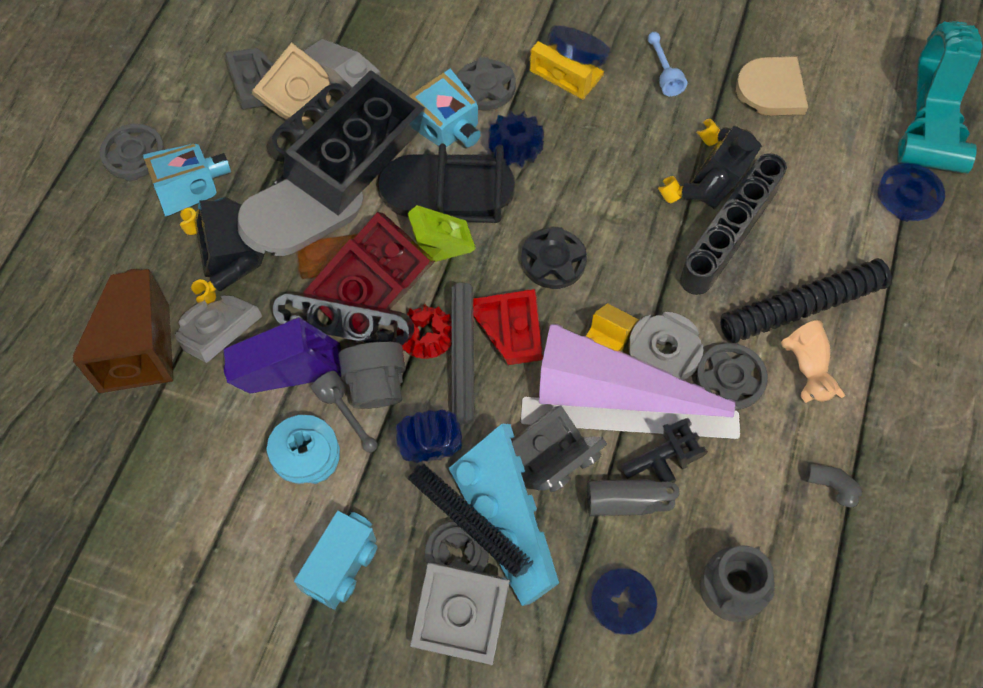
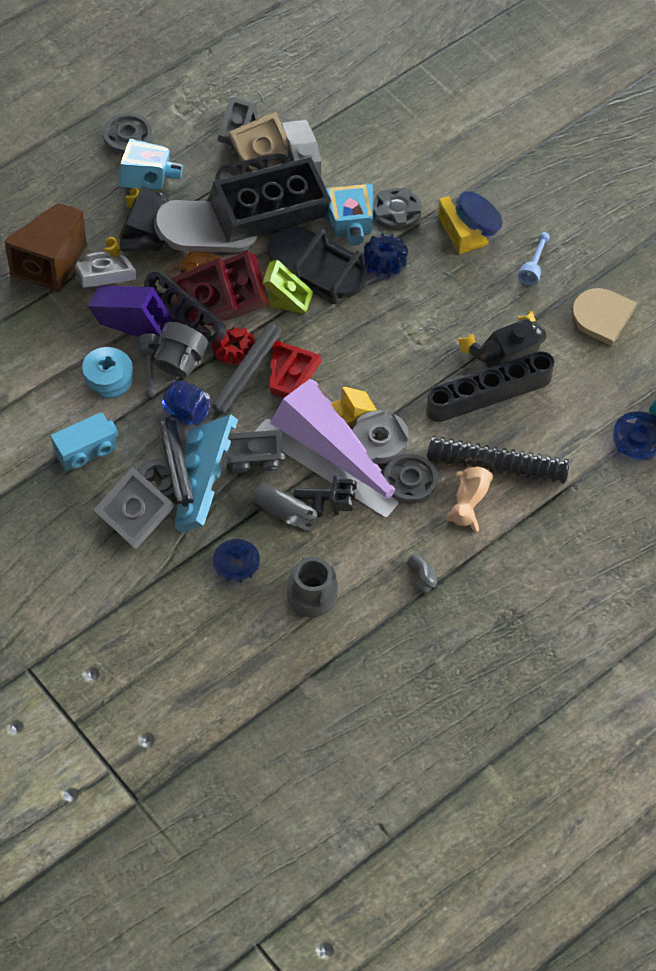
camera: 30 degrees right, 5 degrees down
black wheel [521,227,587,289] -> none

